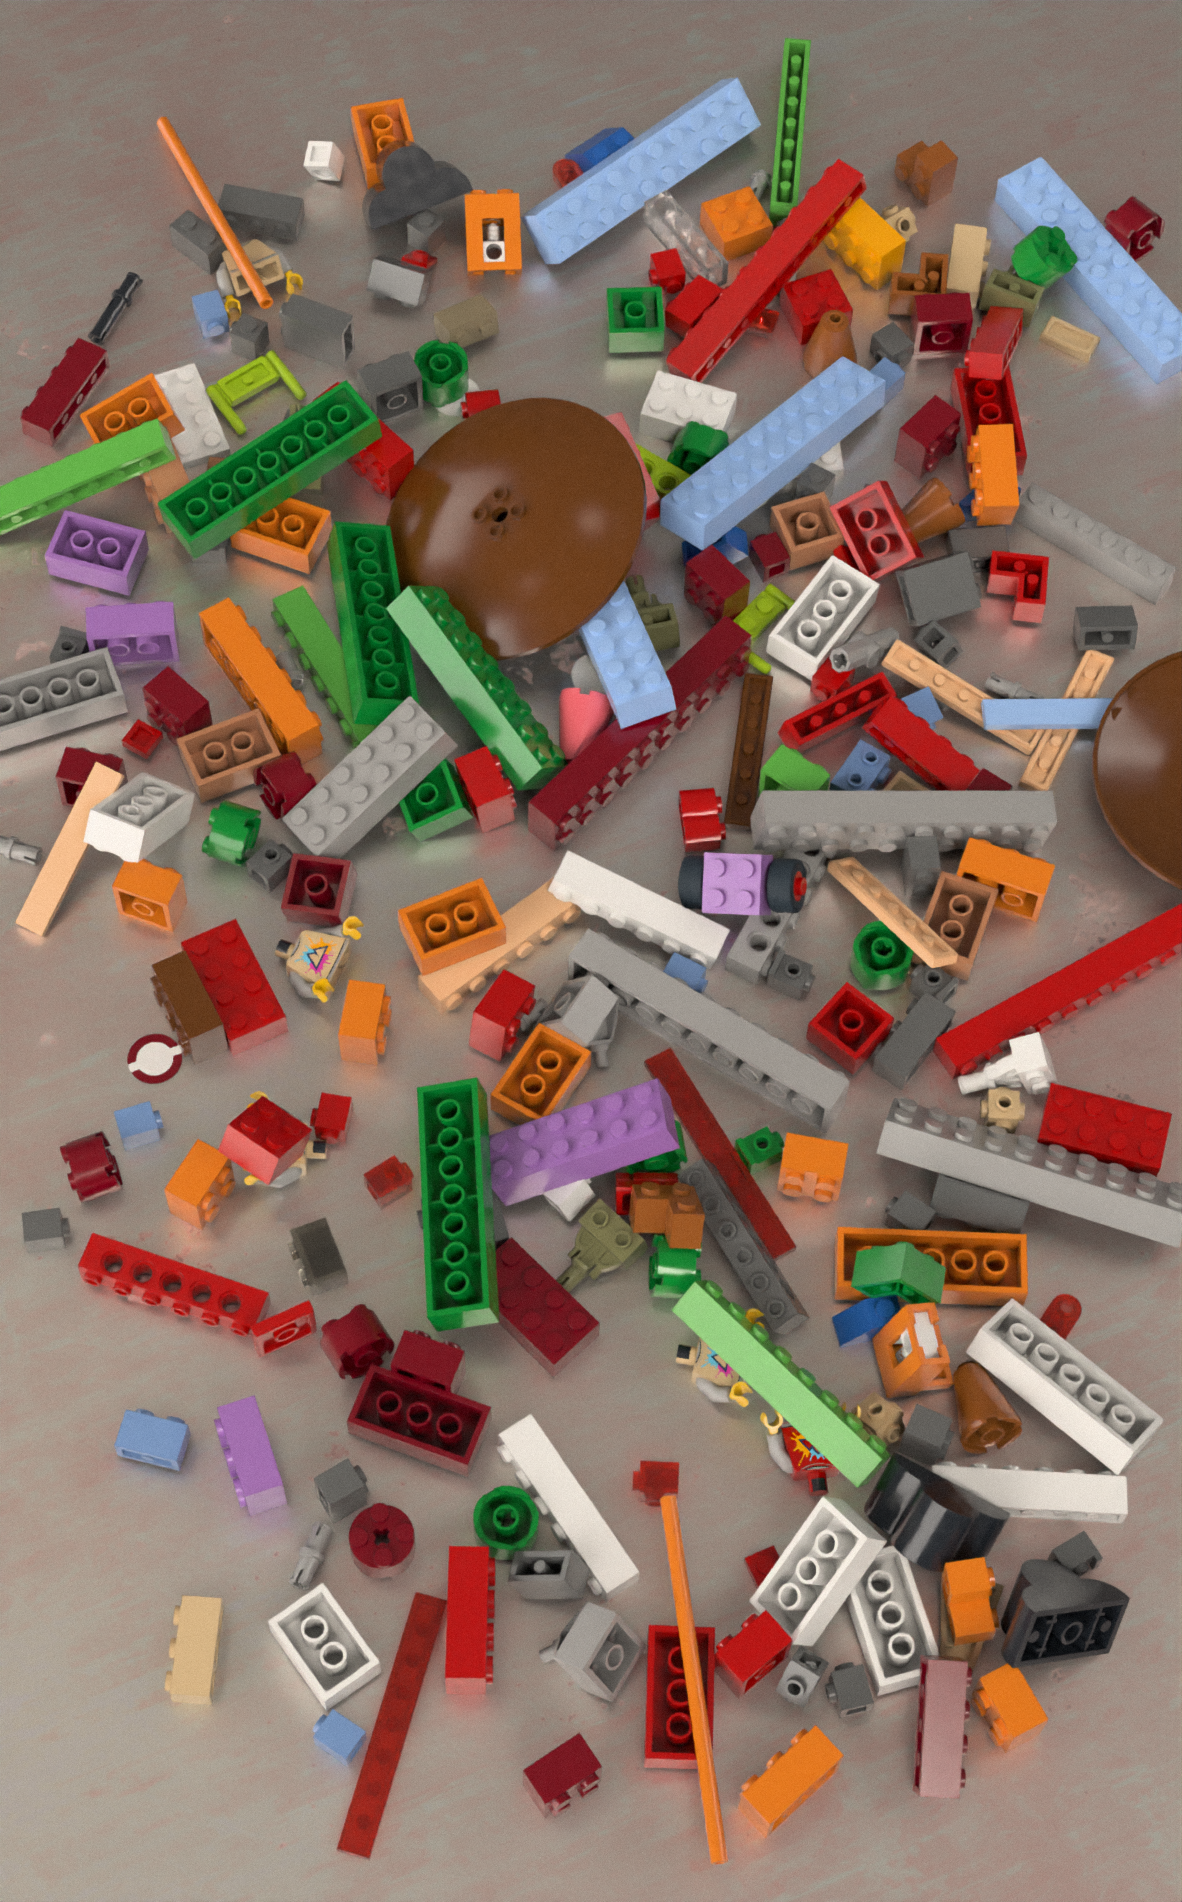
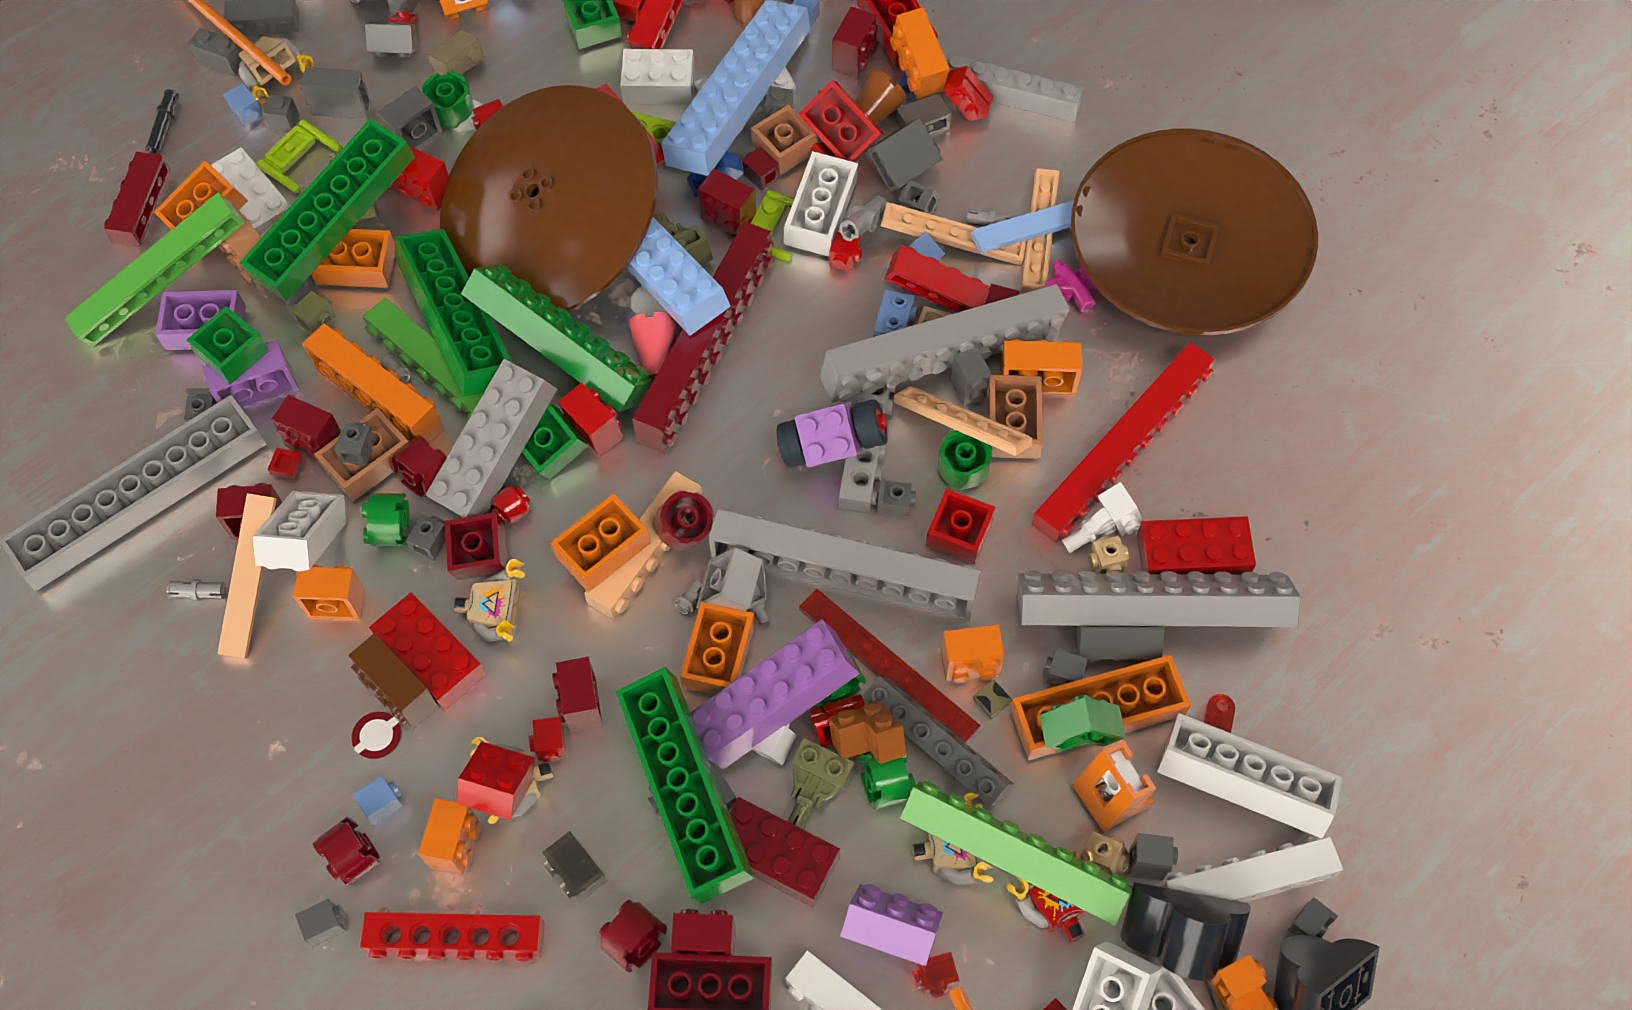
camera: 15 degrees left, 0 degrees up
red tile [250,1300,317,1357] -> none
orange brick [338,979,392,1065] -> none
clear red brick [363,1155,414,1210] -> none
red brick [469,969,537,1062] -> none
white brick [548,850,730,970] -> none
medium blue brick [663,952,708,993] -> none
green brick [667,421,729,475] -> none
red brick [678,788,726,852] -> none
reddish brown tile [724,672,773,832] -> none
green brick [734,1126,784,1177] -> none
bright green brick [758,744,830,798] -> none
red brick [778,671,897,753] -> none
blue slope [832,1295,901,1348] -> none
dark grey brick [872,992,956,1090] -> none
dark grey brick [909,964,959,1004] -> none
dark orange cone [953,1361,1022,1454] -> none
red brick [986,550,1049,623] -> none
dark grey brick [1073,605,1138,650] -> none
none -> green brick [186,306,269,385]
none -> olive brick [290,290,335,334]
none -> dark grey brick [334,422,376,466]
none -> red head [491,486,531,524]
none -> dark red brick [552,657,603,733]
none -> dark red brick [654,491,714,551]
none -> brick [840,884,943,966]
none -> red brick [943,66,993,122]
none -> olive tile [973,679,1012,719]
none -> dark pink plant [1043,260,1095,312]

